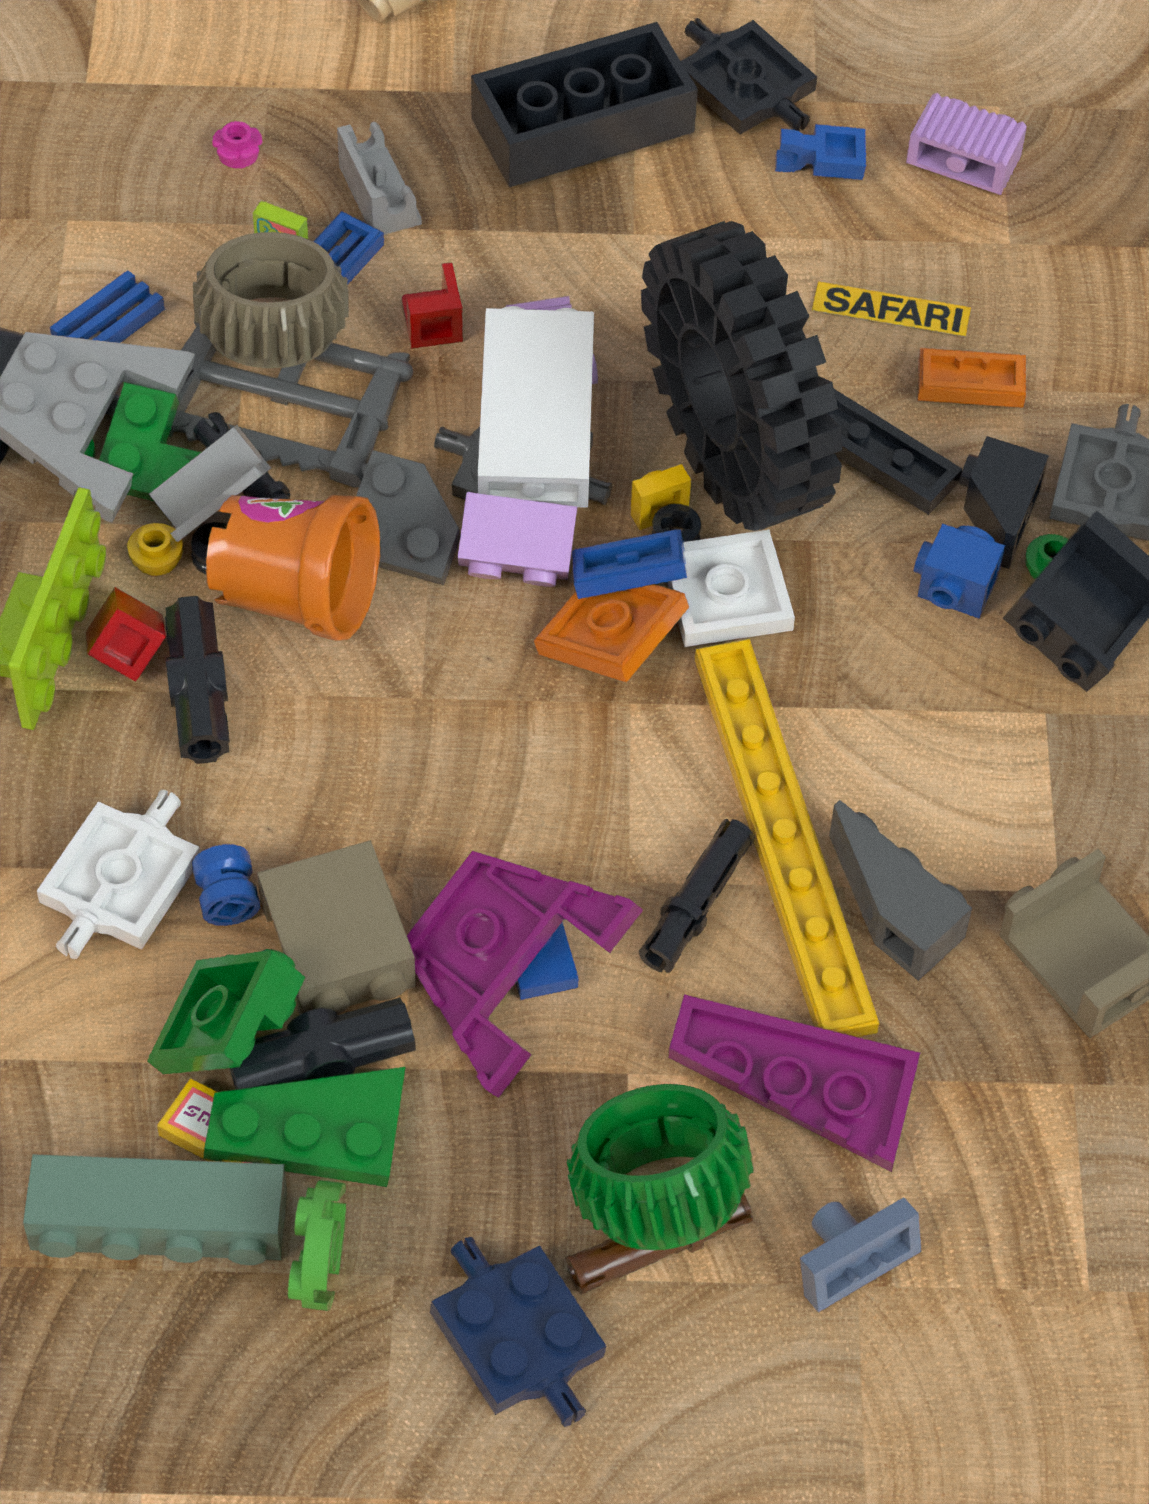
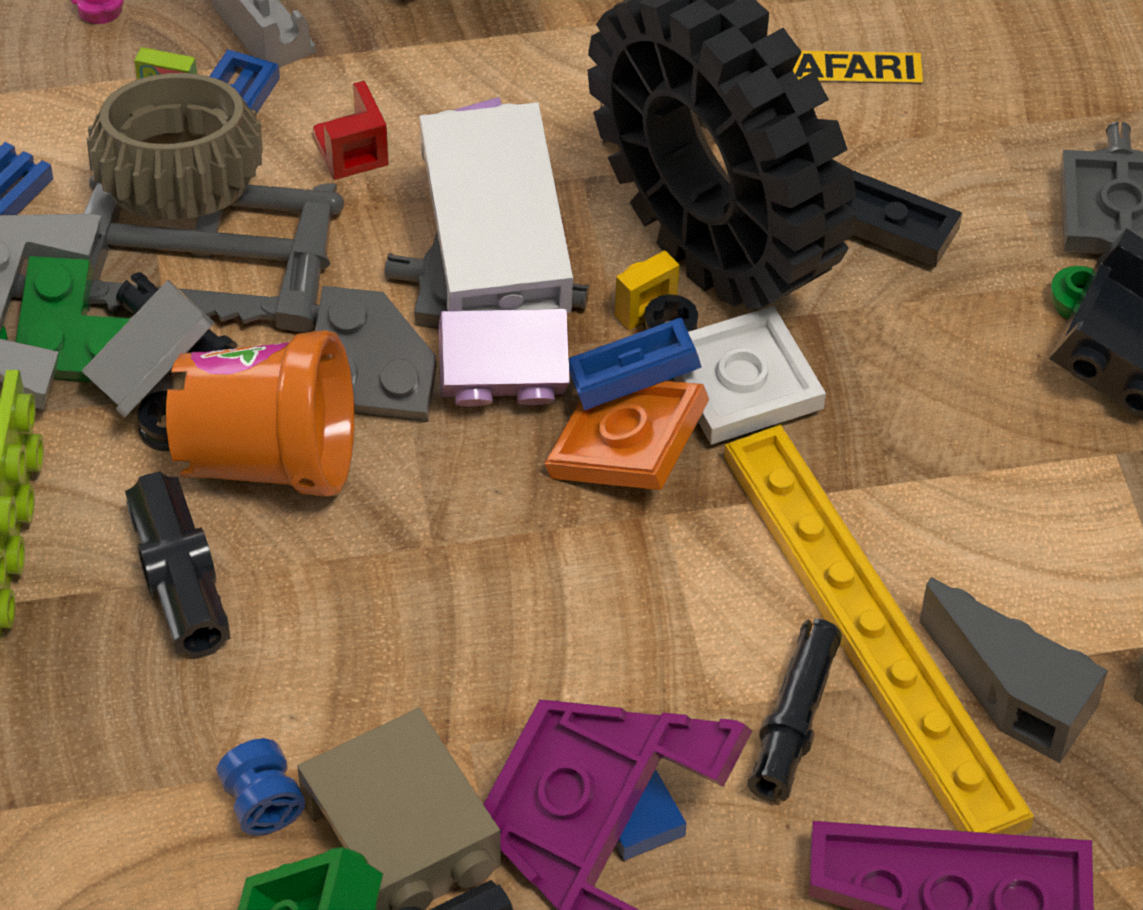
camera: 10 degrees left, 5 degrees down
white plate [37,790,200,959] -> none
red panel [85,587,166,682] -> none
yellow plate [127,523,183,576] -> none
blue brick [914,523,1005,619] -> none
orange plate [917,348,1026,408] -> none
black slope [959,436,1049,569] -> none

